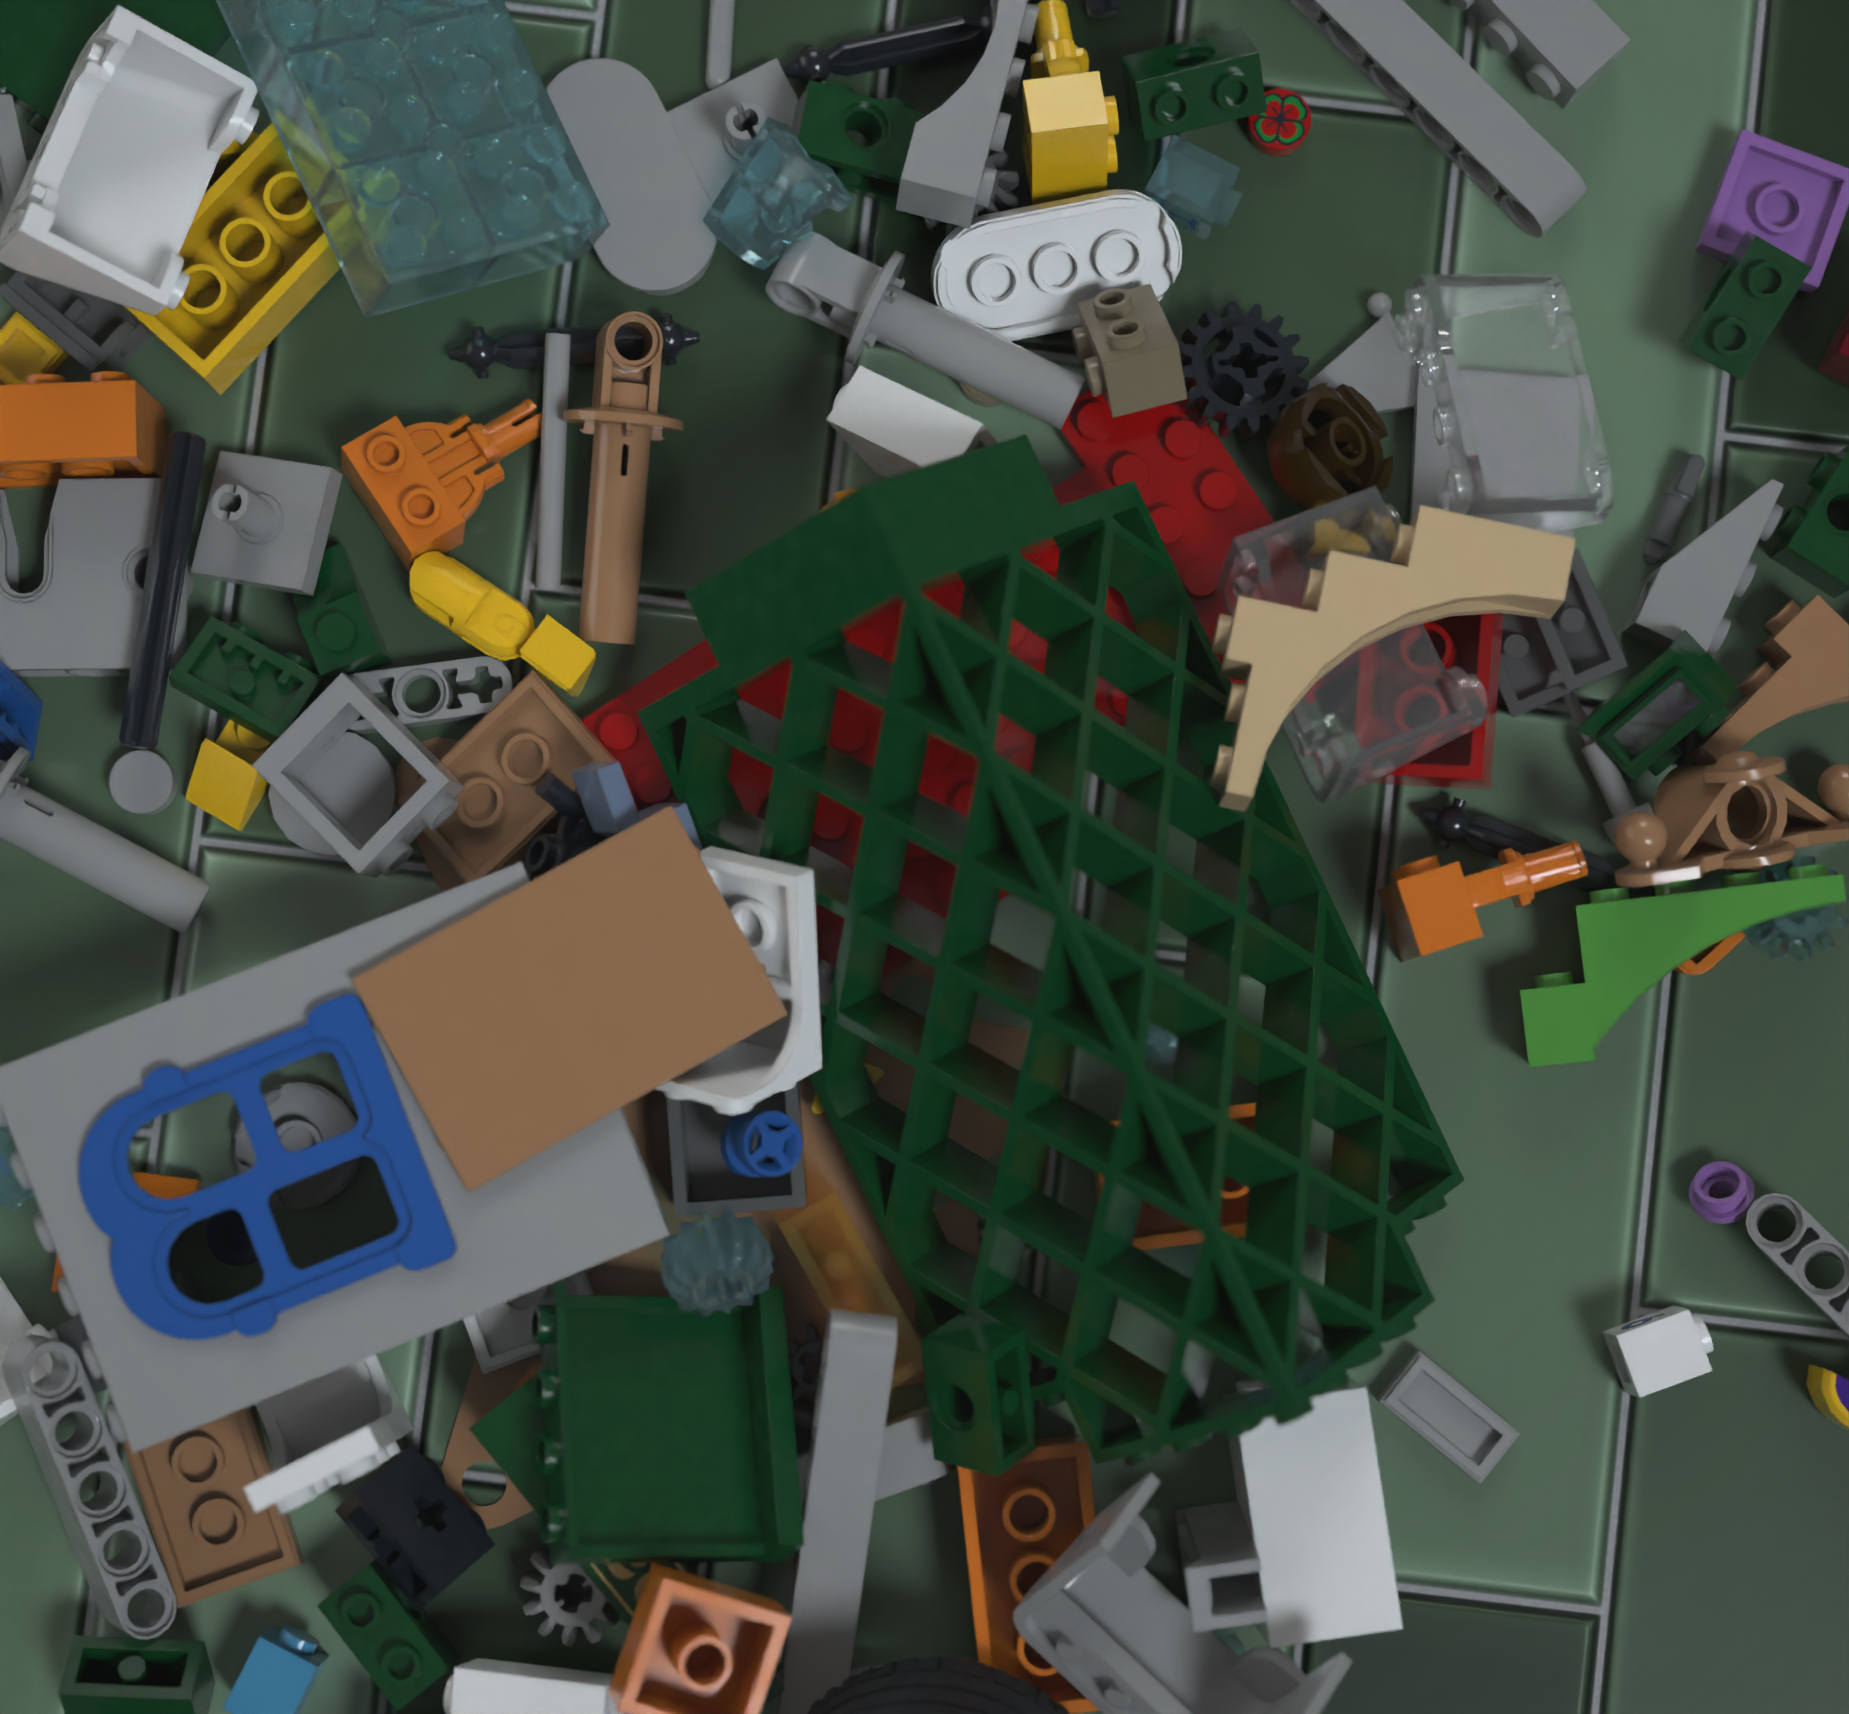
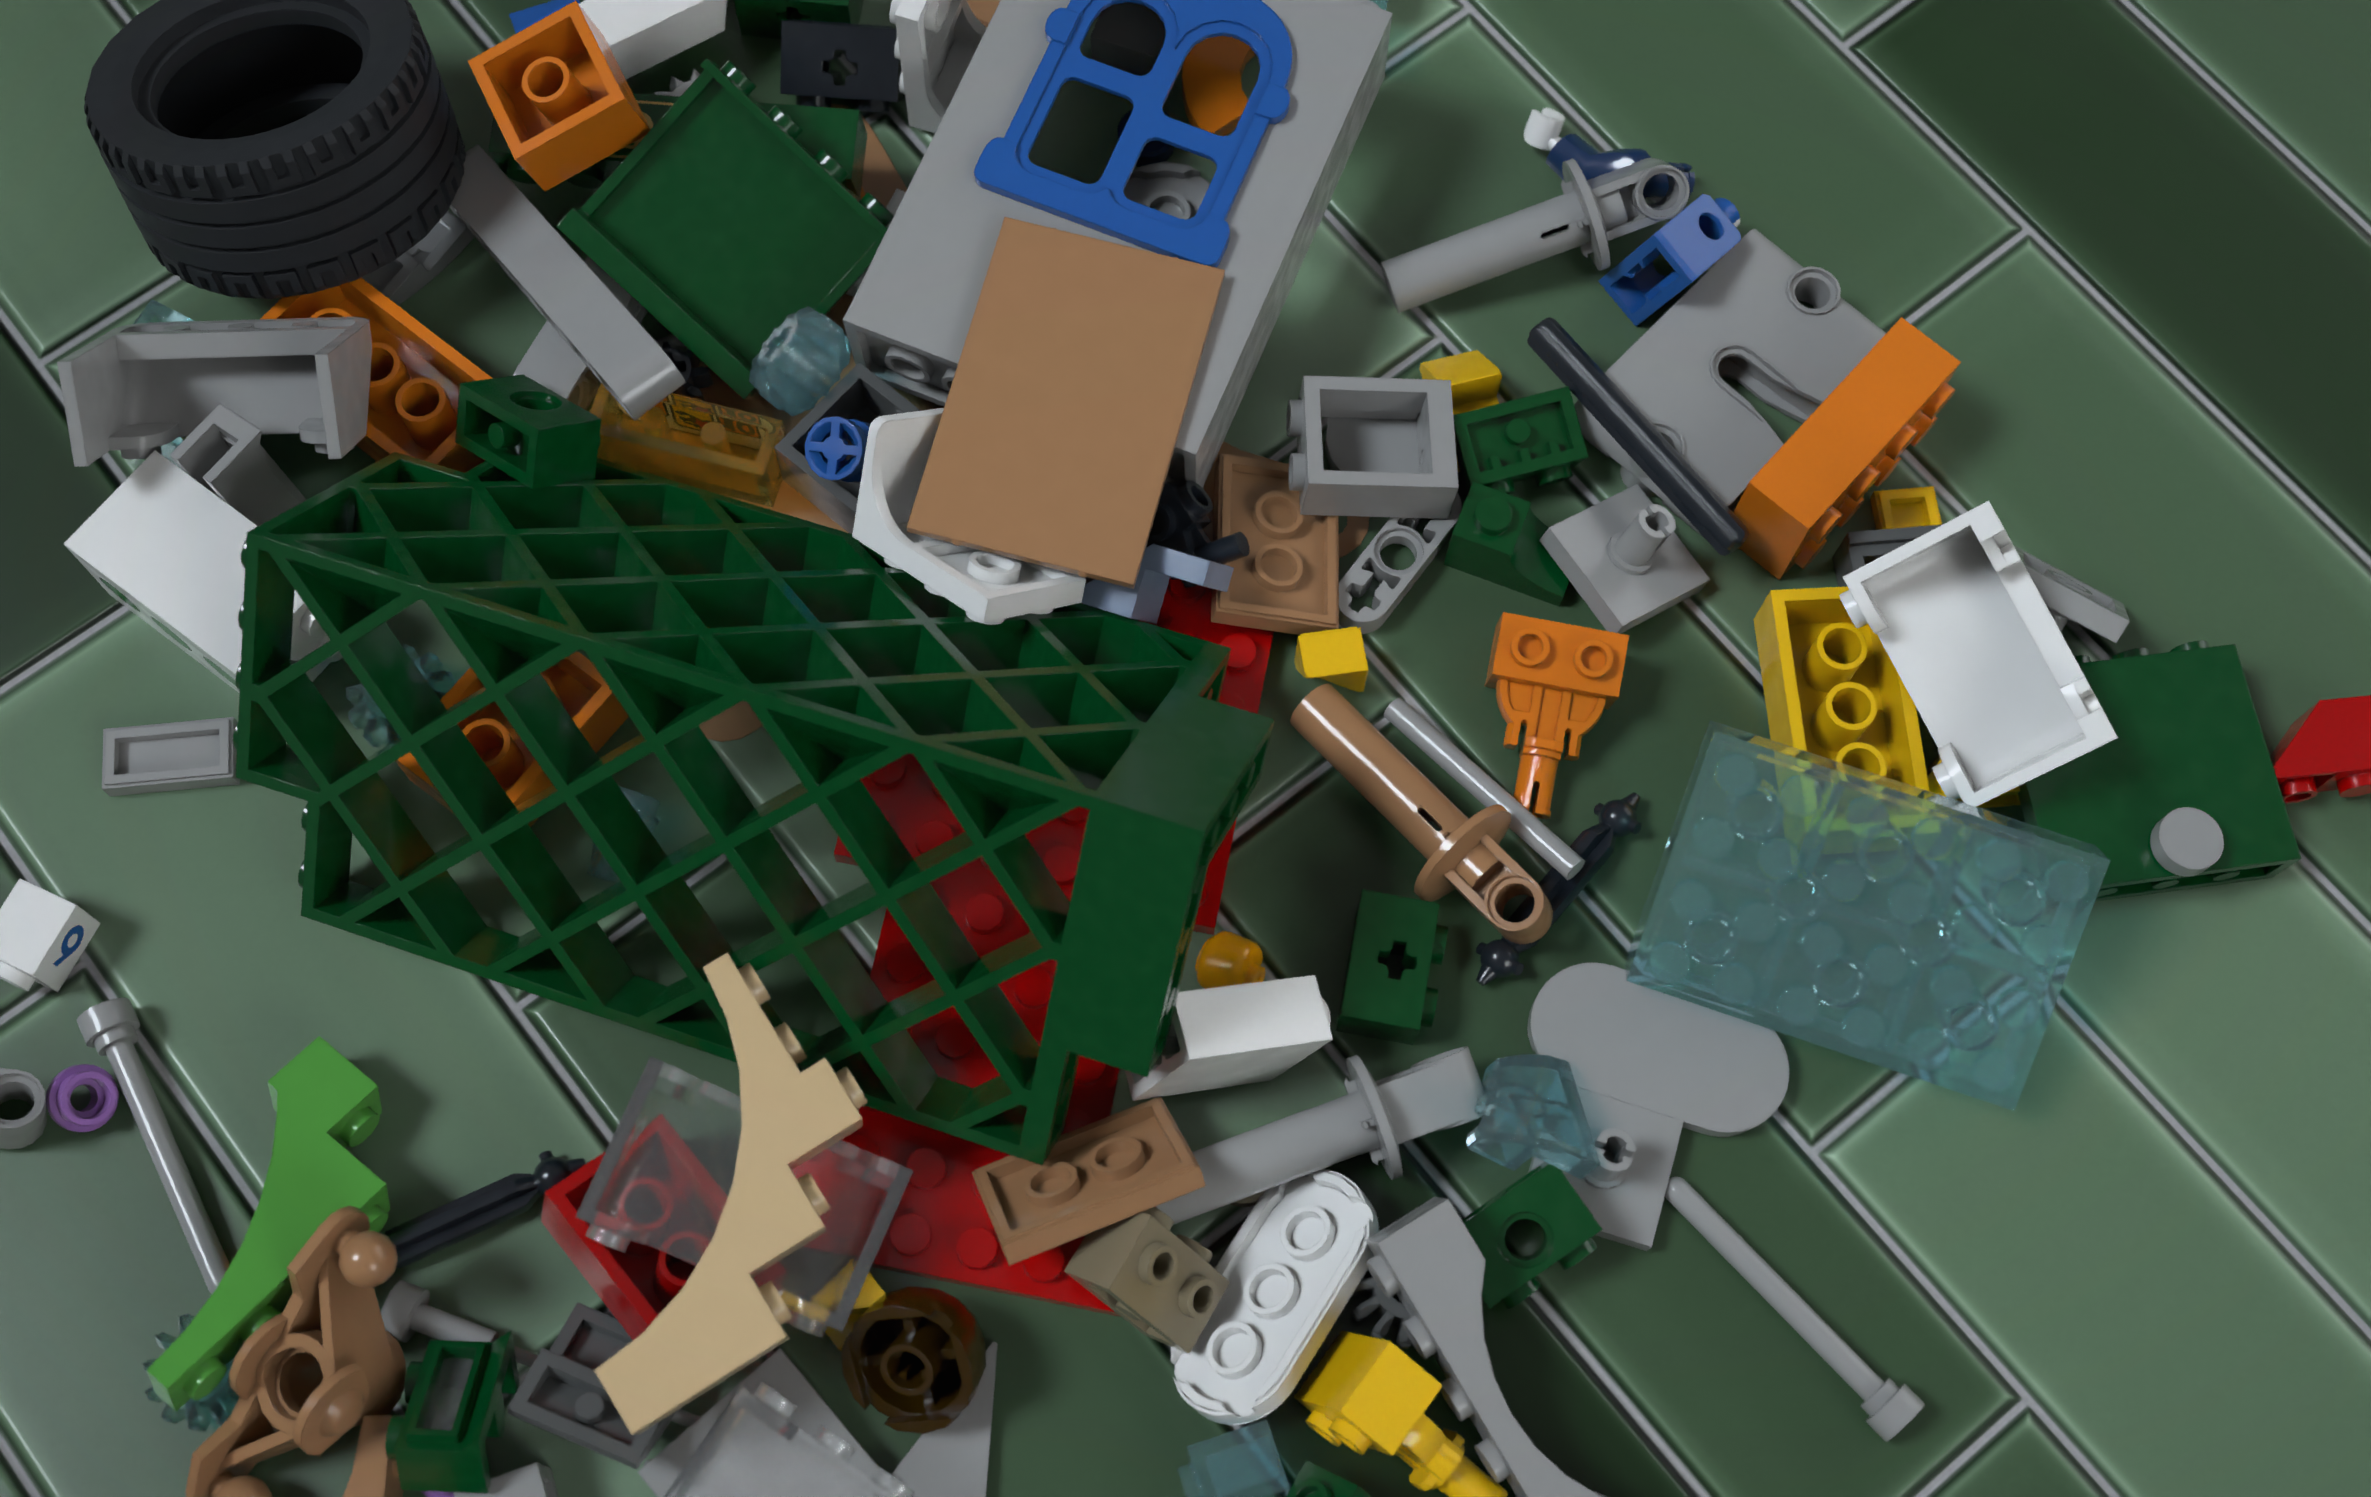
camera: 135 degrees right, 15 degrees down
light grey tile [109,750,178,816] -> none
yellow arm [410,551,535,661] -> none
black wheel [782,5,993,84] -> none
black gear [1179,301,1309,441] -> none
orange brick [1377,840,1588,962] -> none
none -> light grey piece [77,998,230,1294]
none -> medium nougat tile [972,1097,1206,1265]
none -> dark green brick [1336,889,1448,1045]

